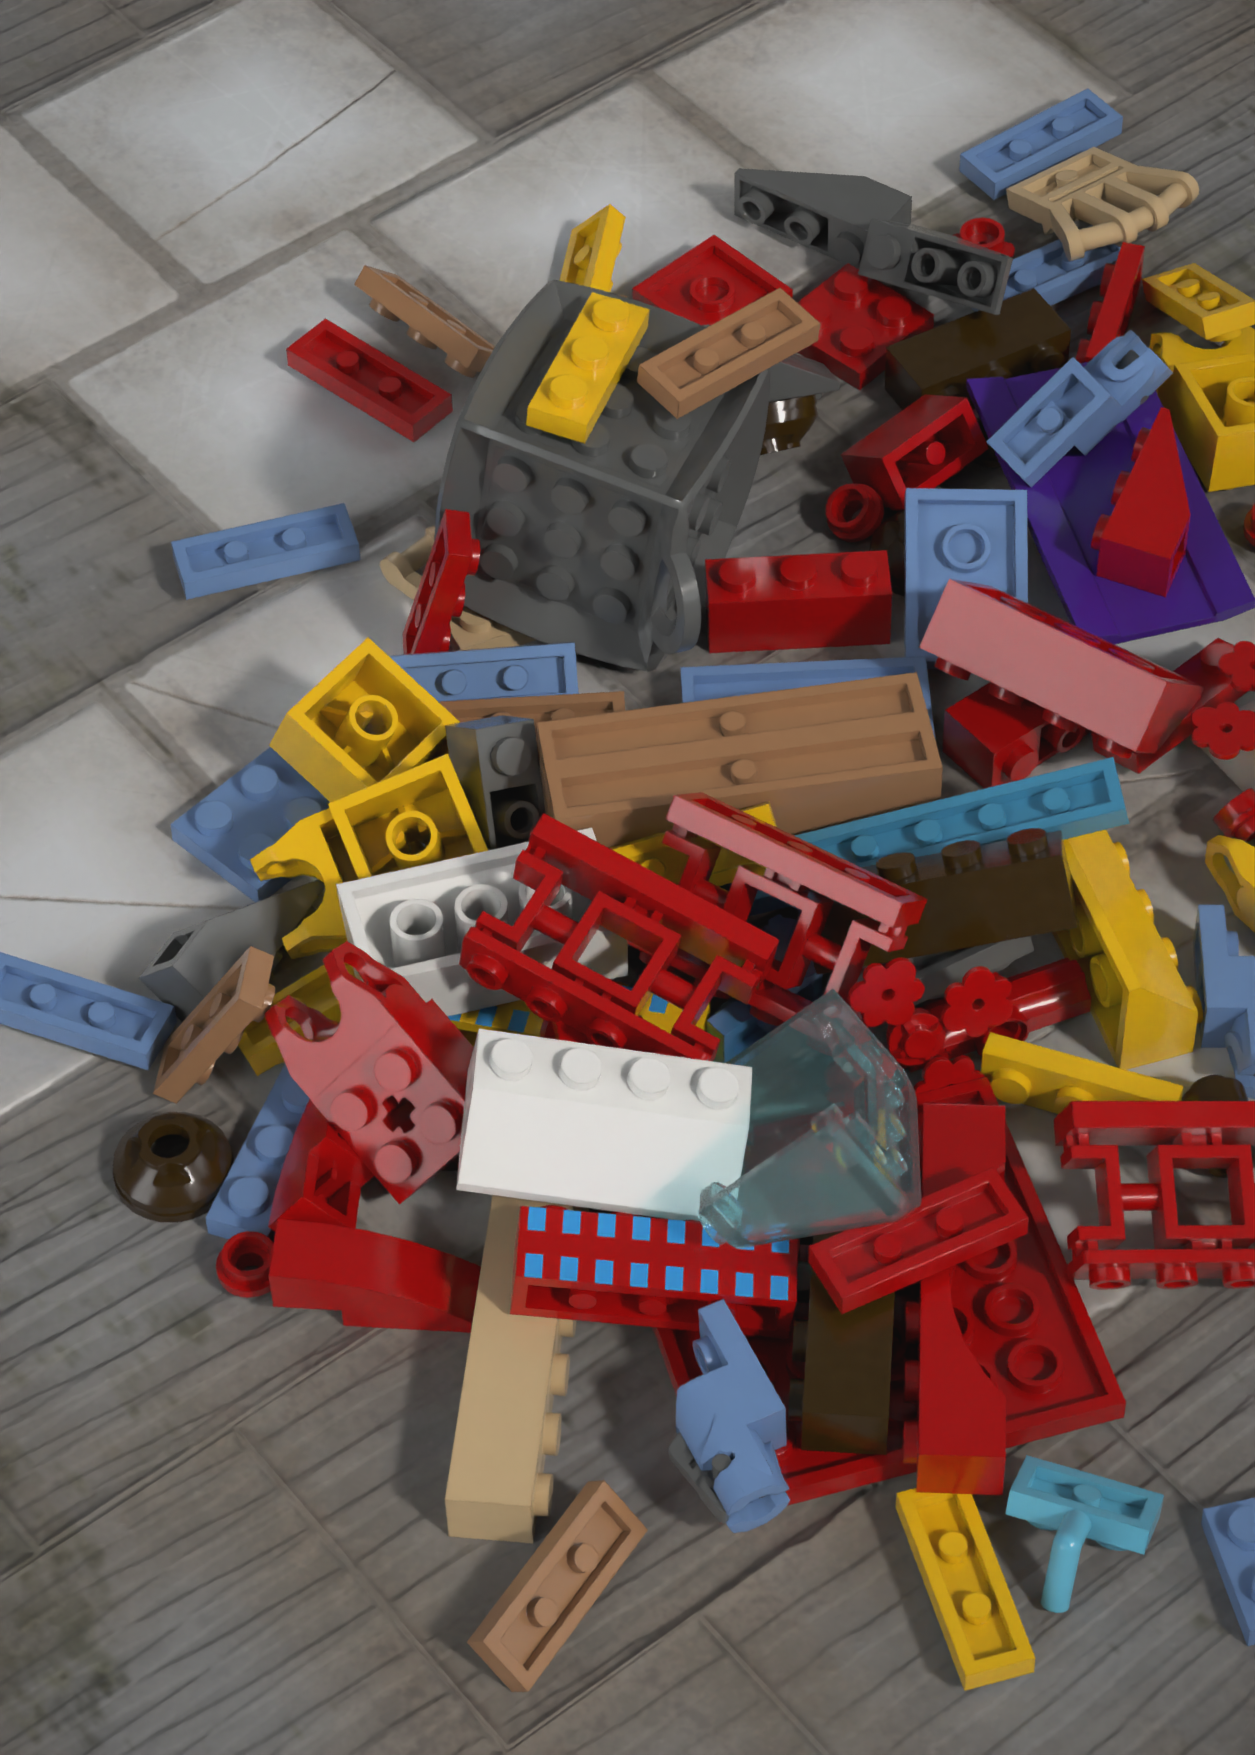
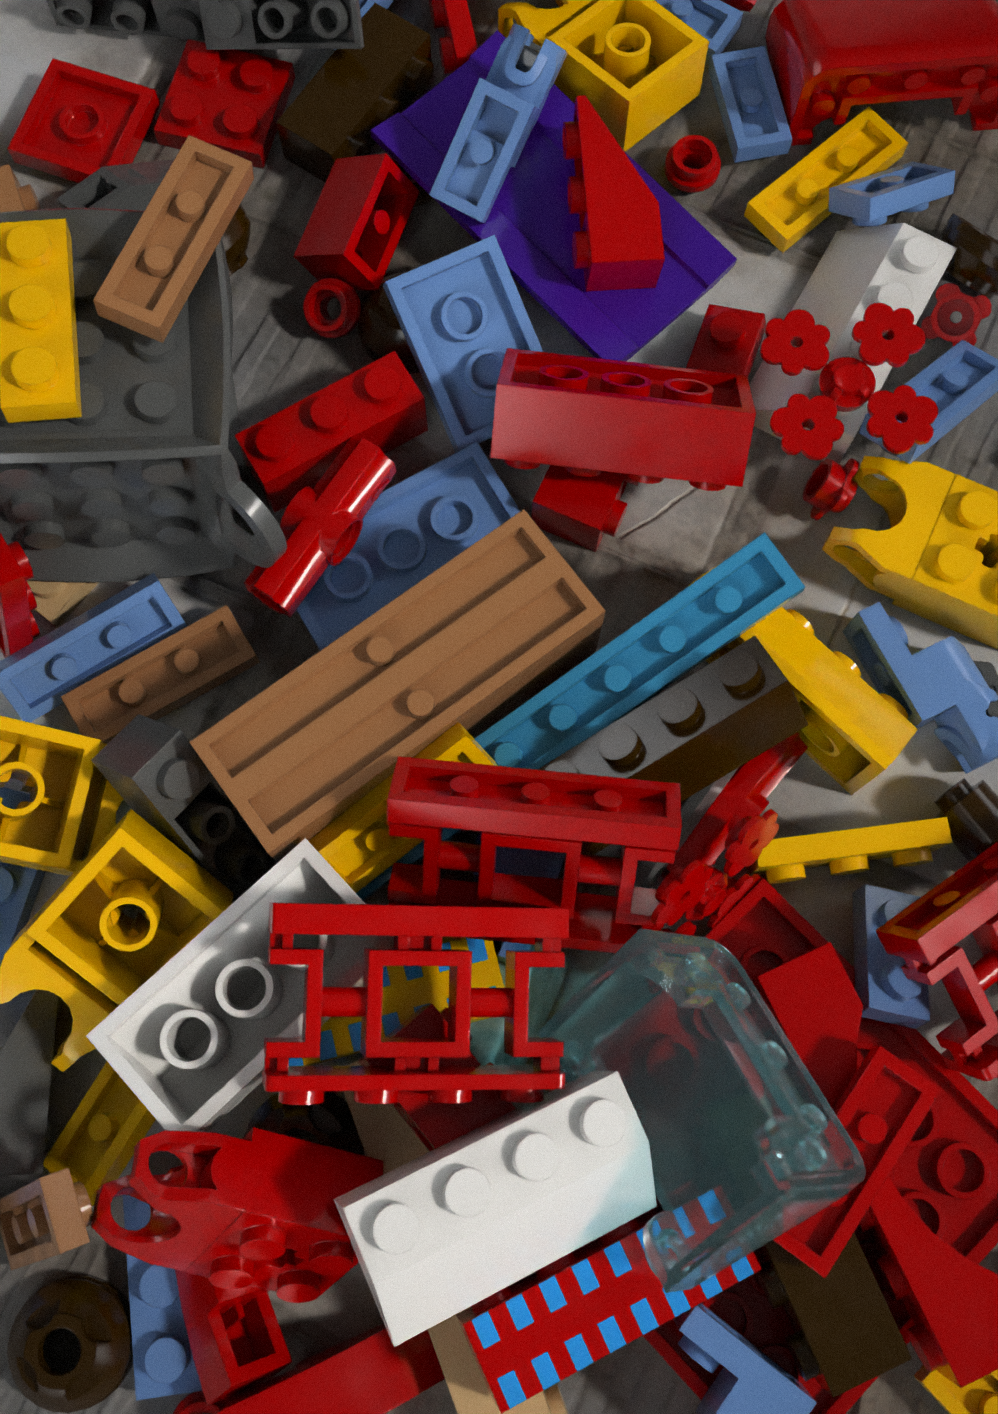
camera: 30 degrees left, 25 degrees up
none -> red piece [244,437,396,618]
none -> medium blue plate [852,884,930,1029]

